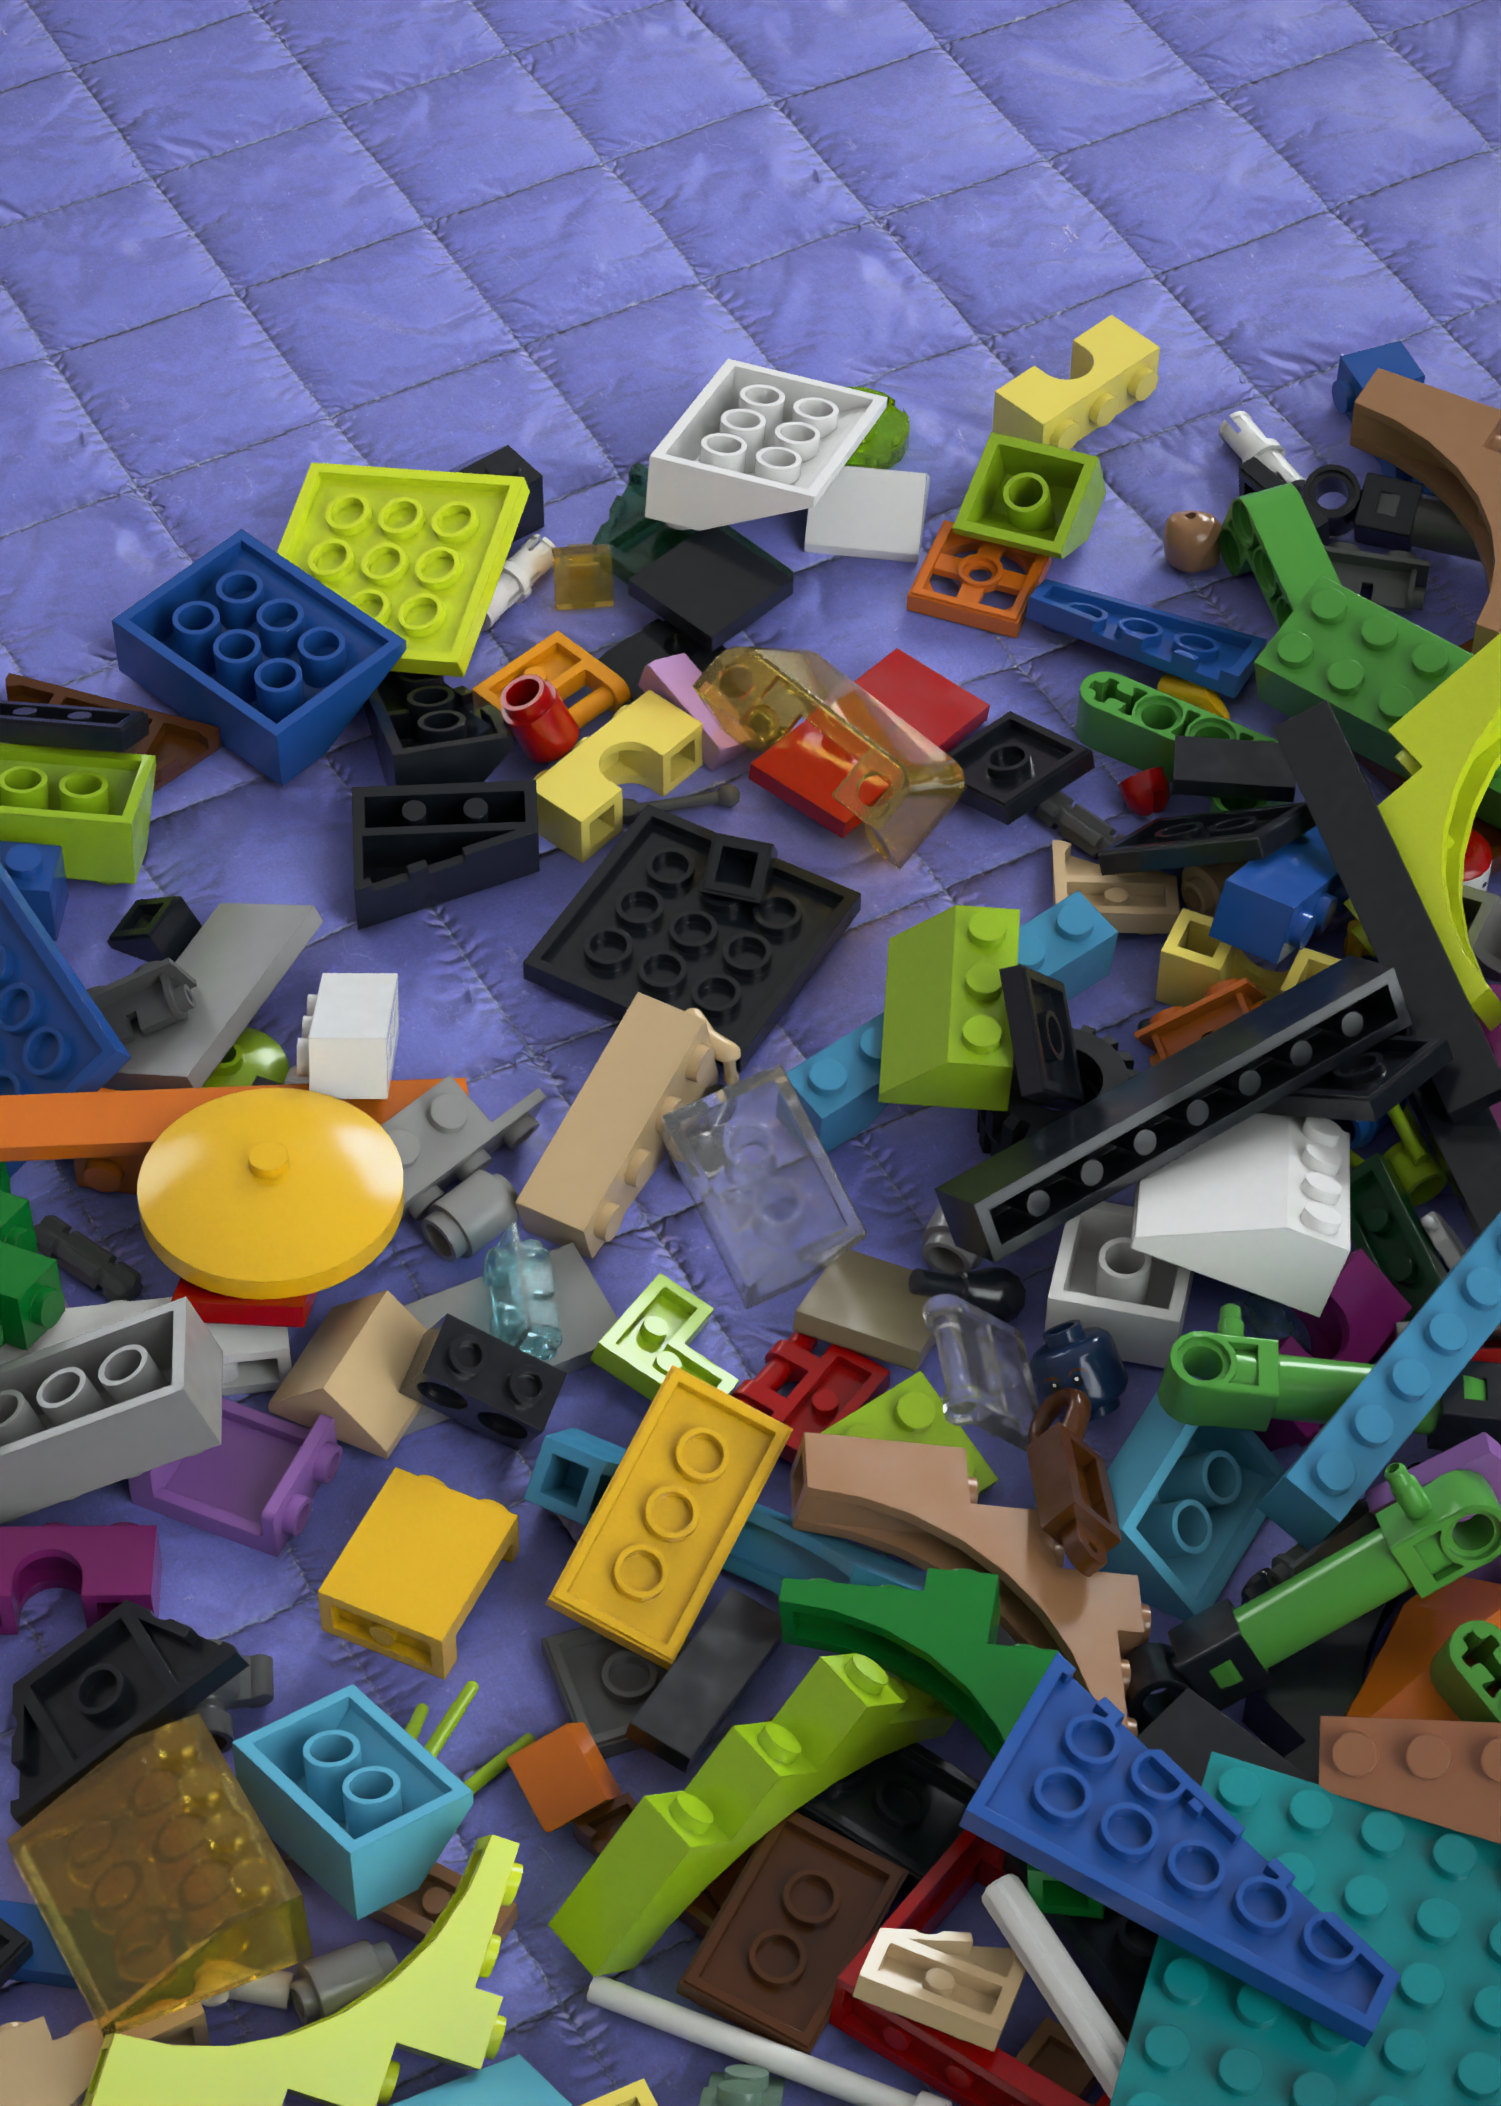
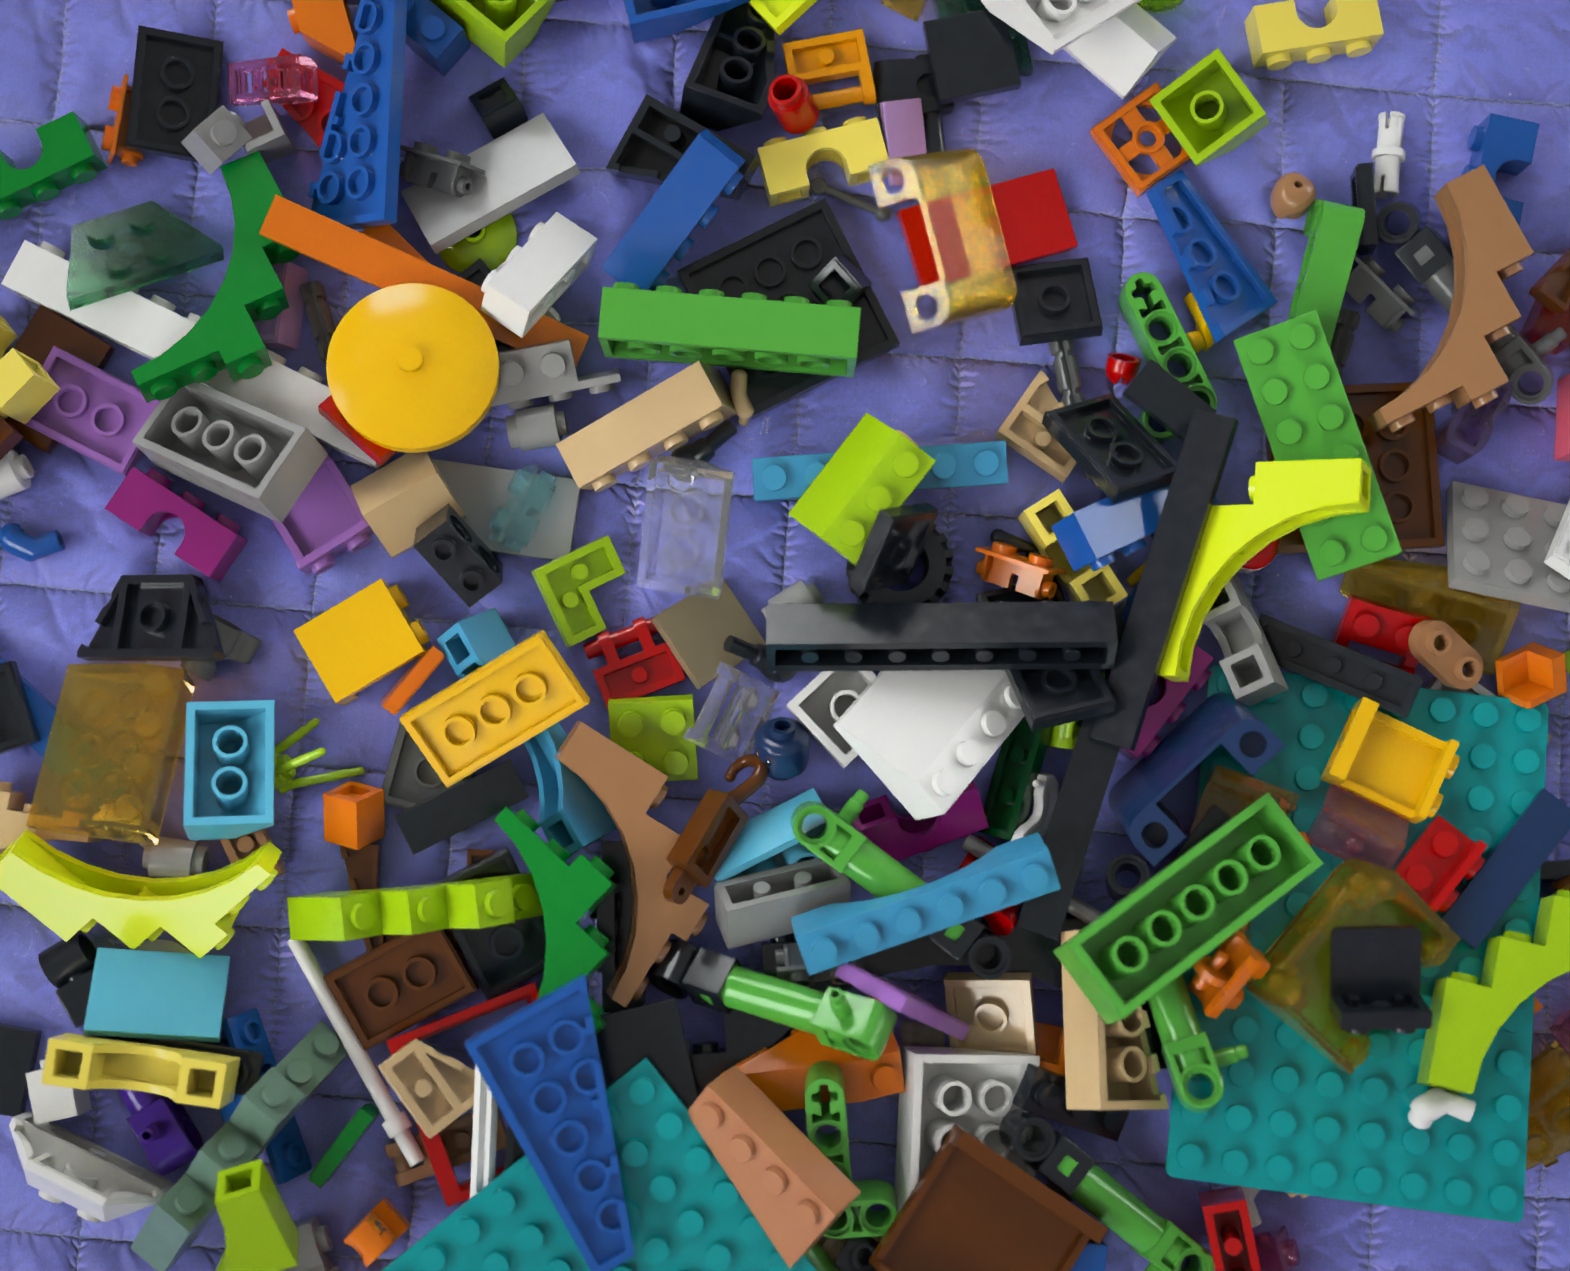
camera: 30 degrees right, 35 degrees up
none -> orange tile [381,645,445,715]
none -> bright green brick [598,282,861,378]
none -> blue brick [601,129,746,291]
none -> light grey brick [714,858,851,949]

